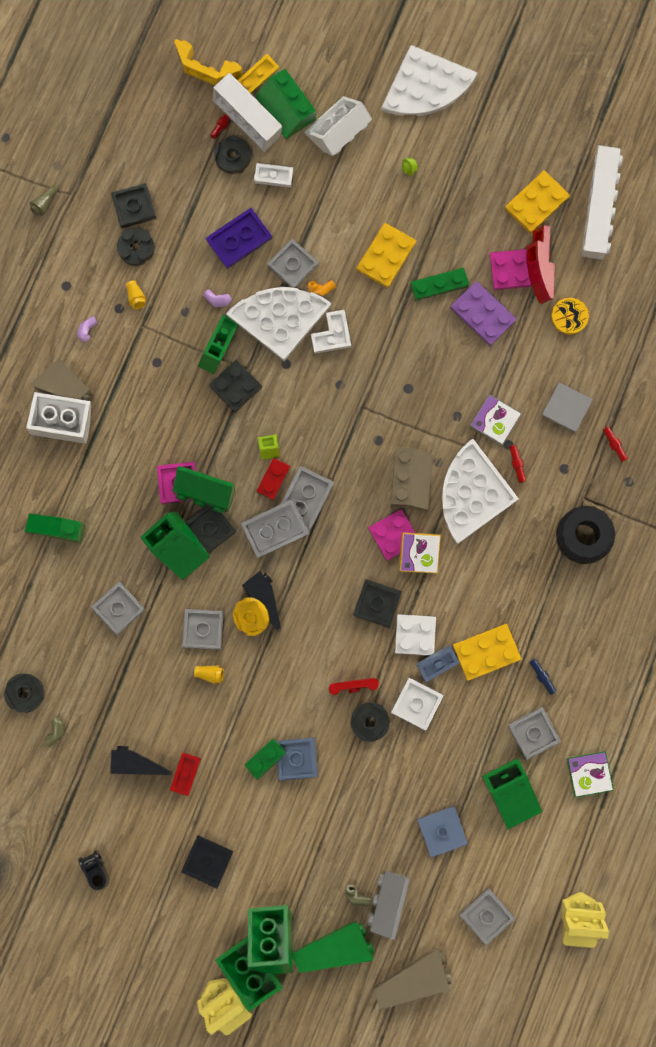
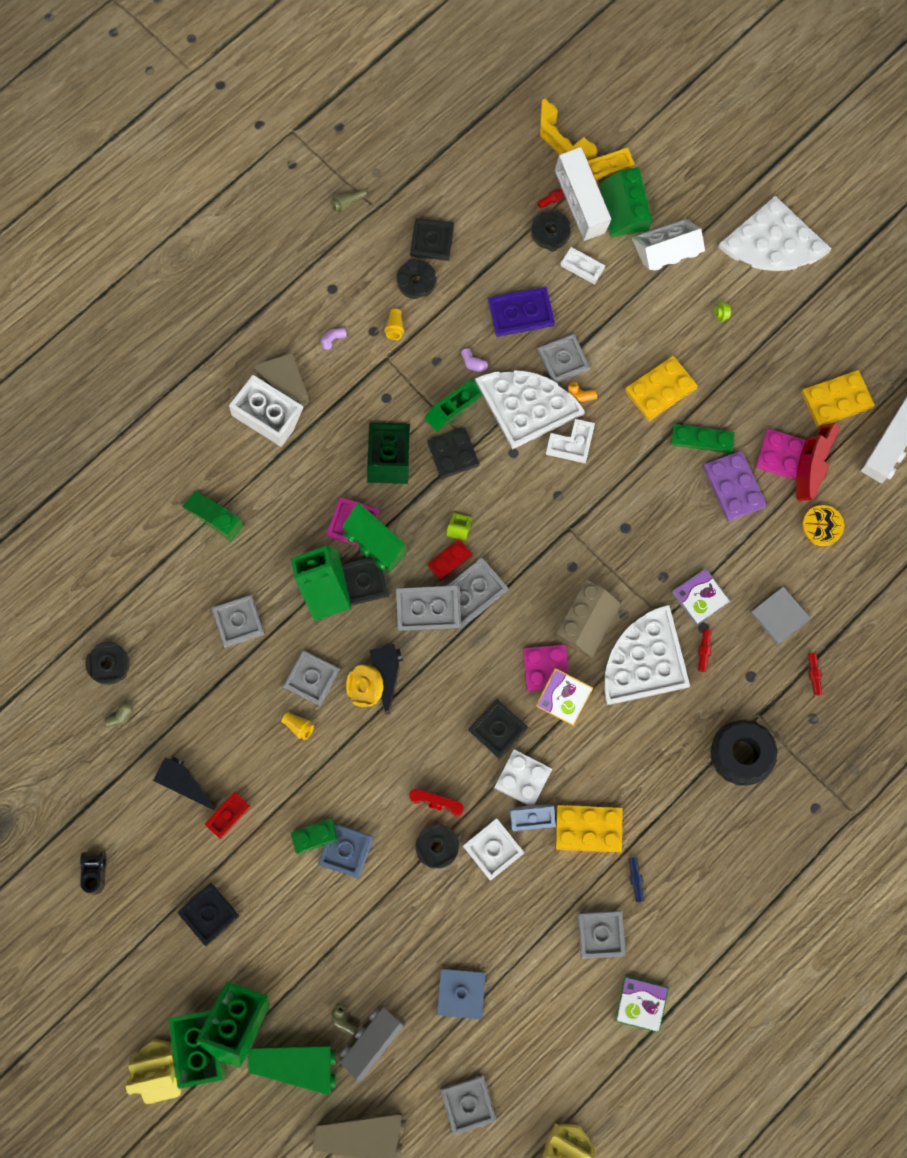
camera: 25 degrees right, 5 degrees down
green slope [481,758,543,830] -> none
none -> dark green slope [367,422,410,484]

